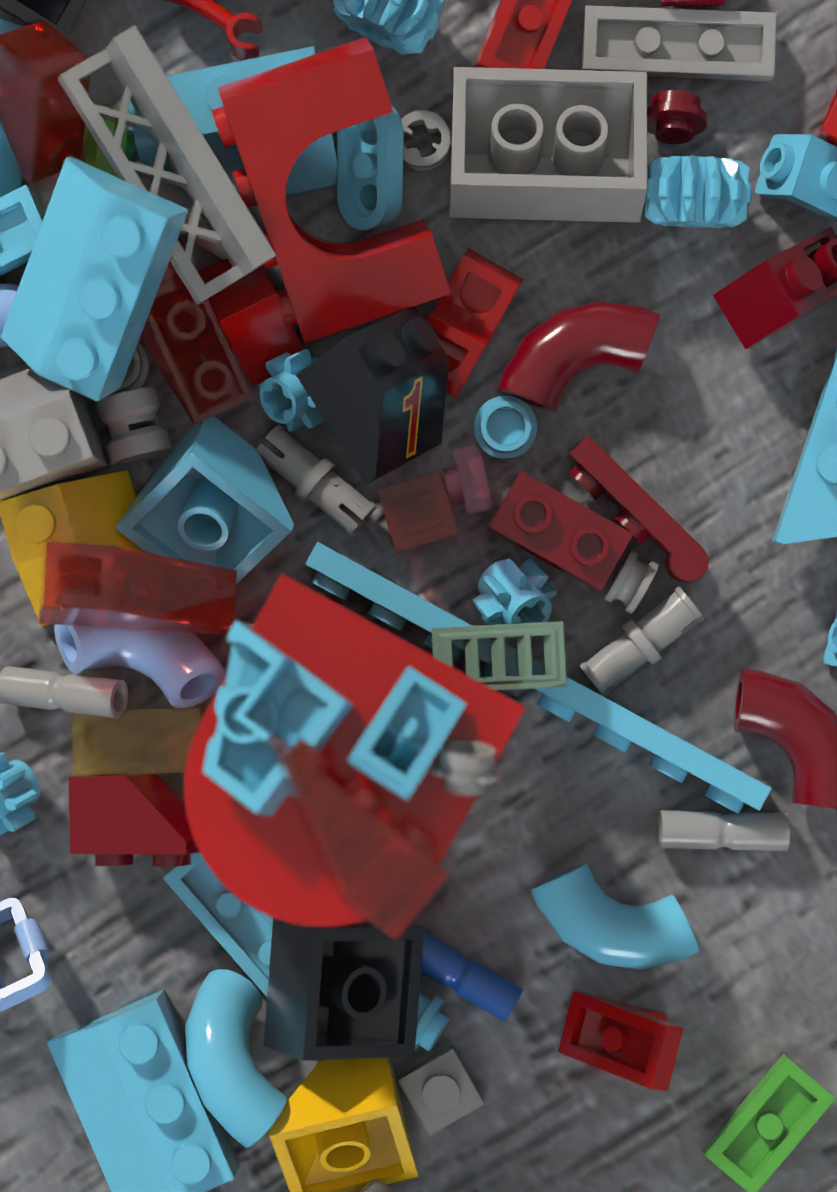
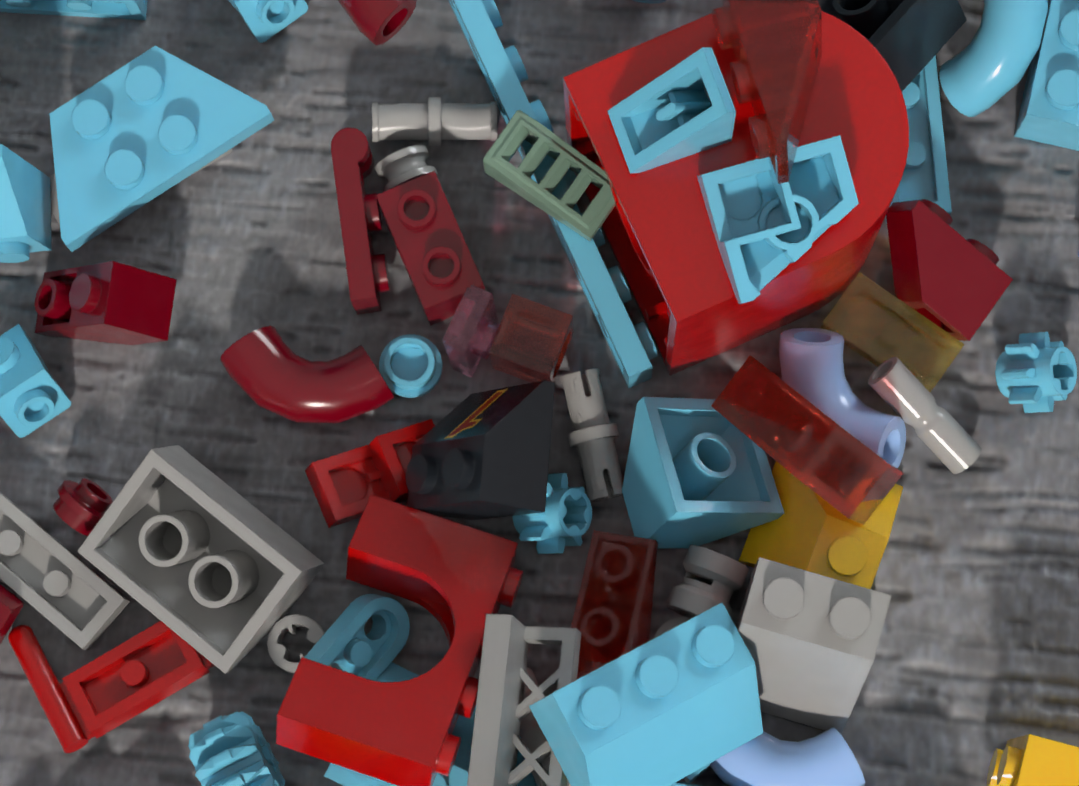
camera: 135 degrees left, 10 degrees down
red slope [198,259,303,387] -> none
light grey plate [431,740,500,796] -> none
medium azure gear [473,558,557,625] -> none
medium azure gear [645,155,752,228] -> none

